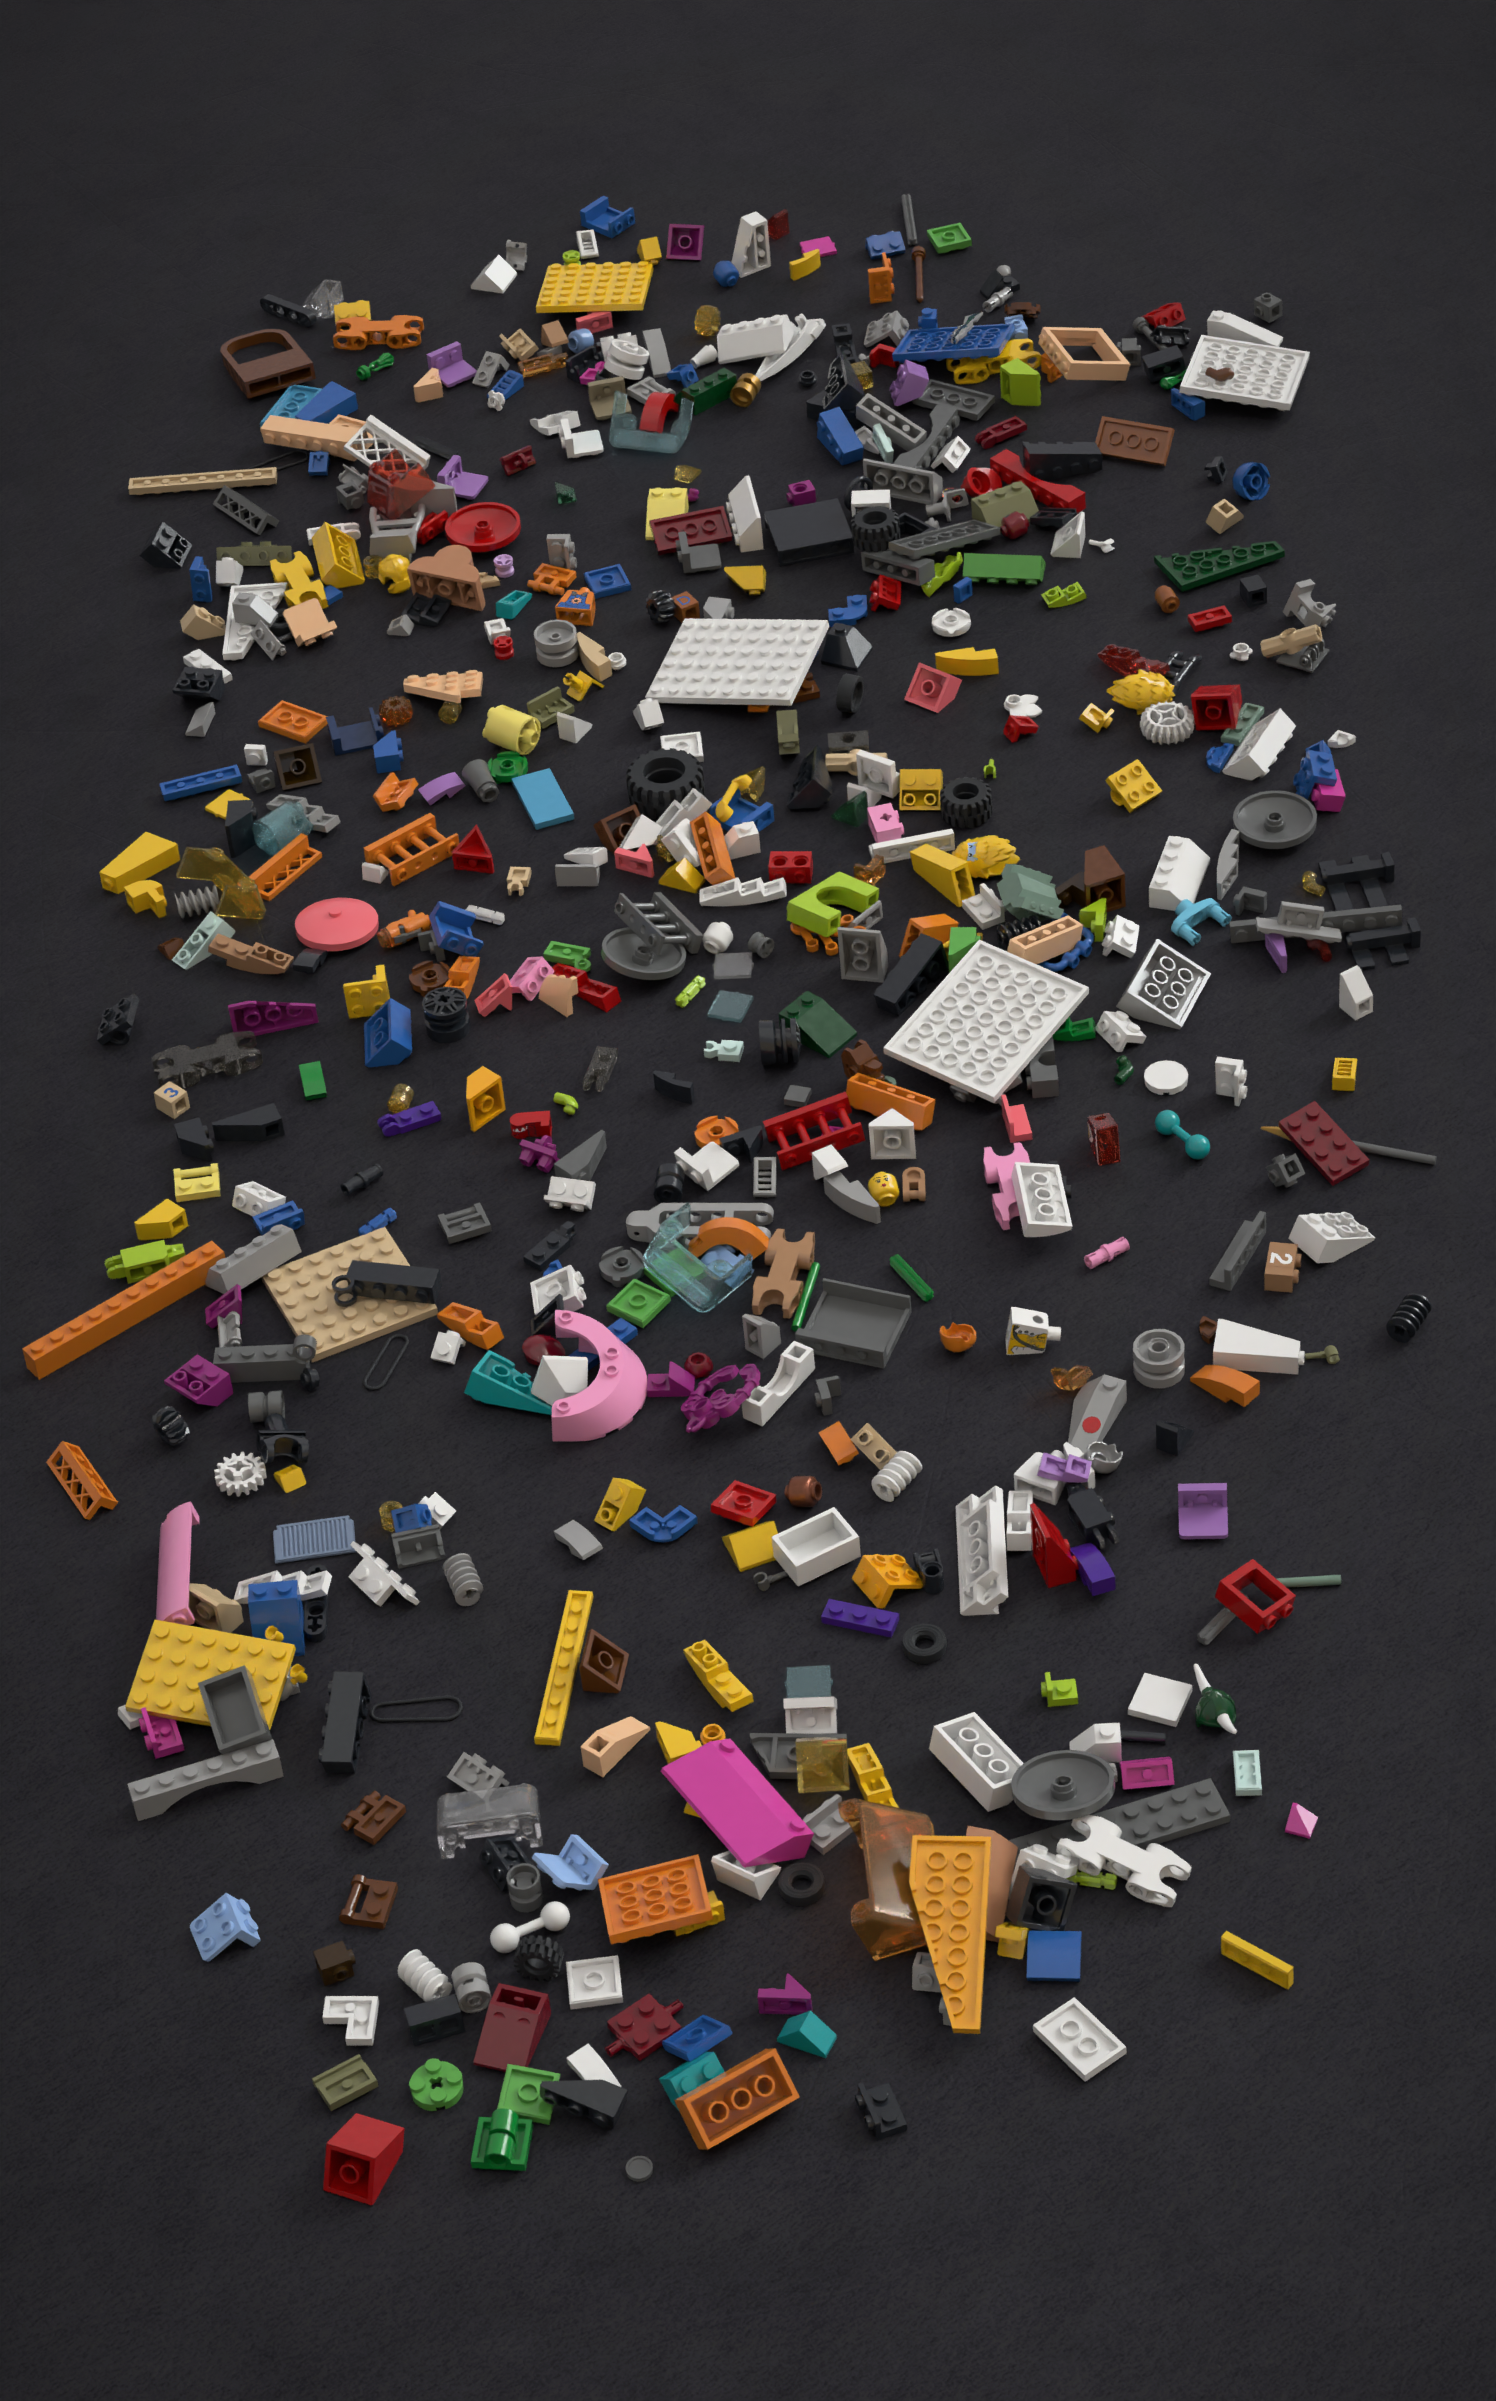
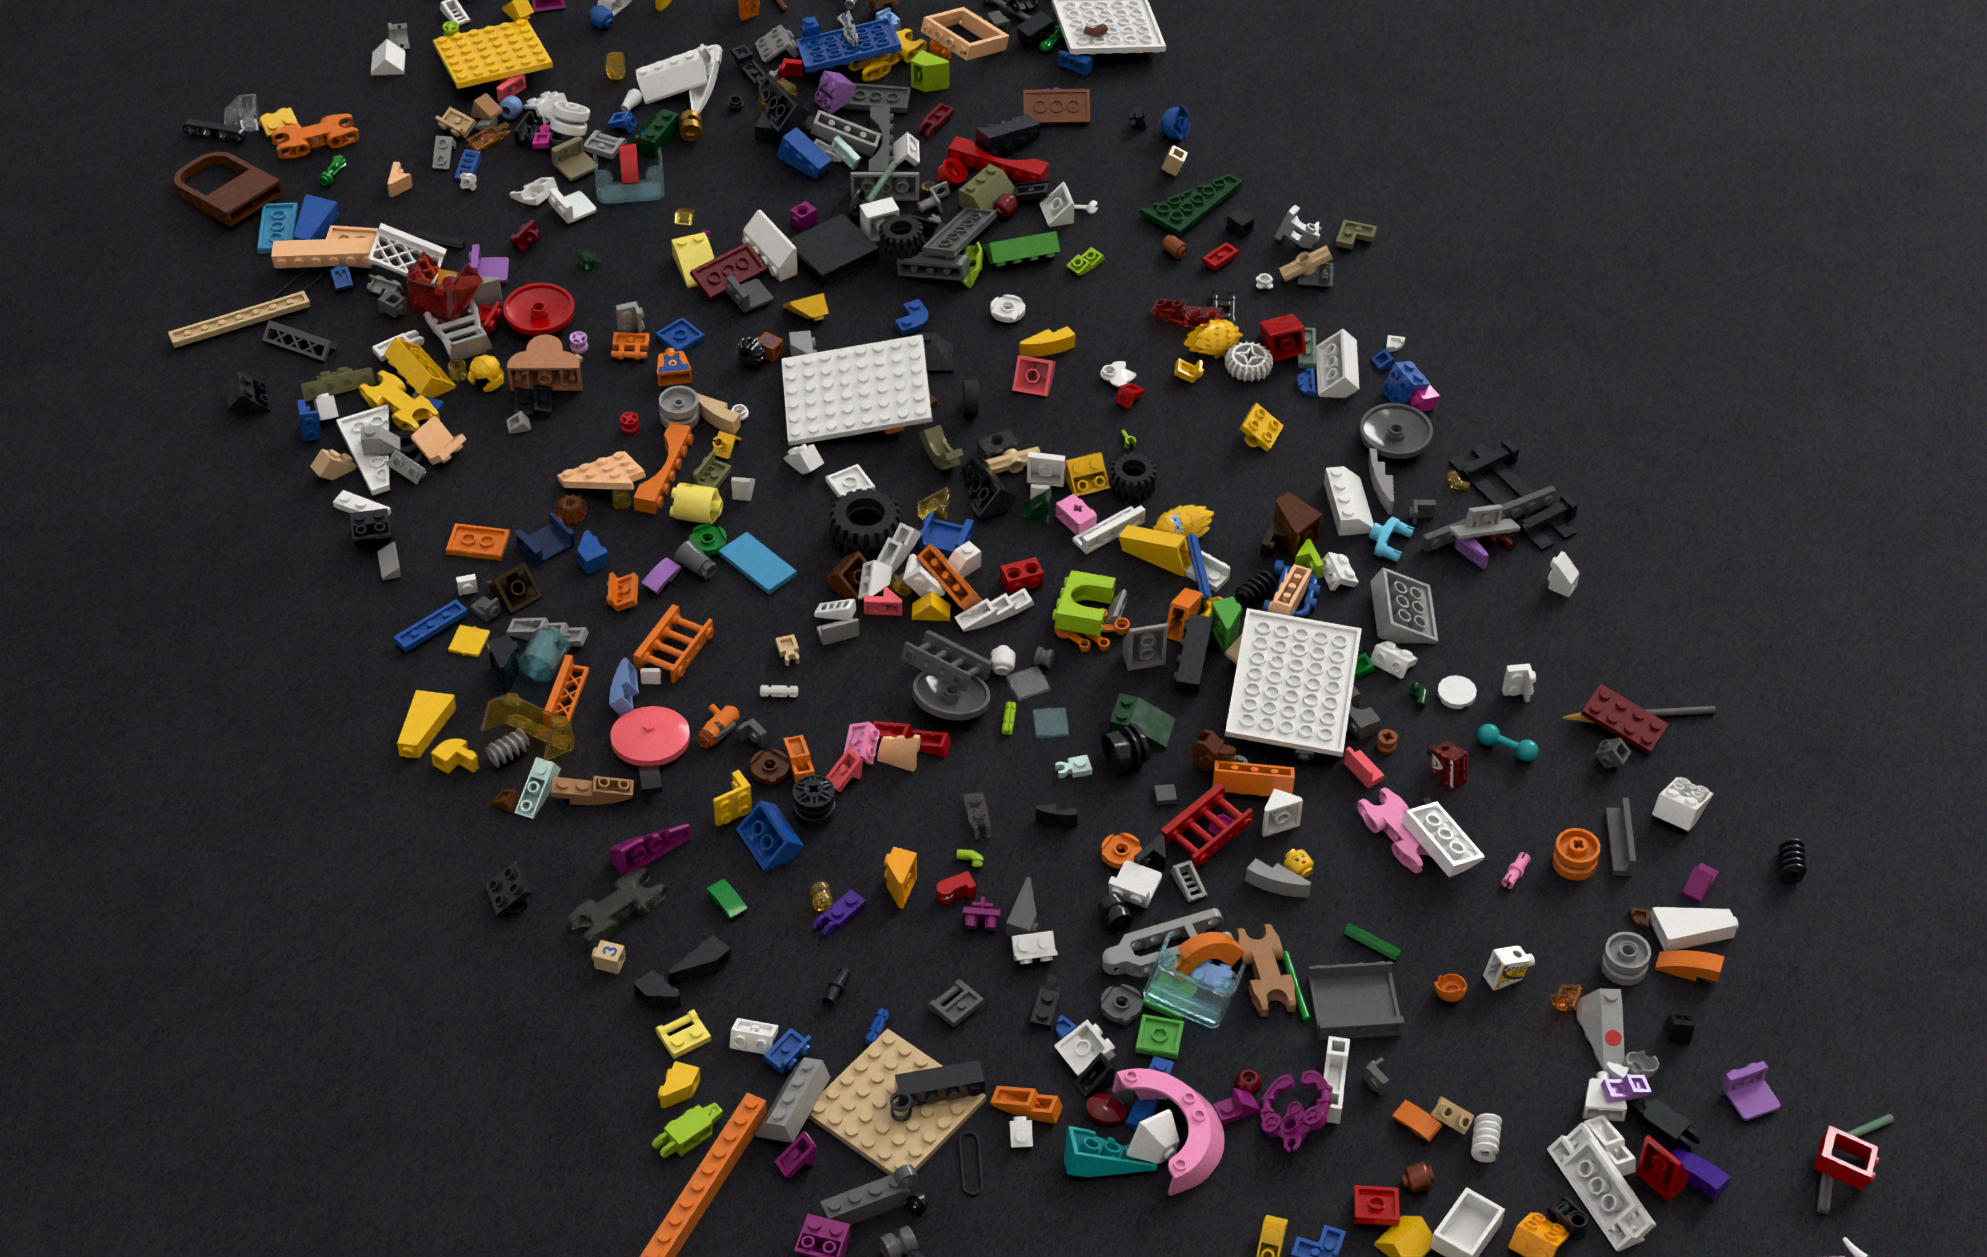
camera: 30 degrees left, 5 degrees up
light grey hinge [217,1311,242,1347] -> none
medium lavender bracket [427,341,477,387] -> none
blue panel [429,901,484,957] -> none
red slope [452,824,494,874] -> none
white bracket [484,618,511,645] -> none
teal slope [496,590,532,620] -> none
bright green hinge [543,941,591,972] -> none
light grey slope [643,328,671,378] -> none
yellow bar [716,774,752,822] -> none
light grey slope [742,1314,781,1359] -> none
white slope [812,1145,848,1180] -> none
clear orange bracket [853,854,886,886] -> none
red bracket [869,574,901,612] -> none
medium nougat plate [902,1167,926,1202] -> none
blue tile [953,577,972,604] -> none
sand green slope [997,864,1064,922] -> none
medium nougat brick [1265,1242,1302,1293] -> none
olive hand [1305,1345,1340,1364] -> none
yellow slope [1332,1058,1357,1091] -> none
none -> medium blue slope [609,657,639,717]
none -> orange arch [634,422,694,514]
none -> sand green bar [866,161,898,203]
none -> blue axle [1186,533,1212,600]
none -> olive plate [1335,219,1377,250]
none -> dark orange wheel [1377,729,1398,754]
none -> orange wheel [1552,828,1601,881]
none -> magenta slope [1682,863,1719,903]

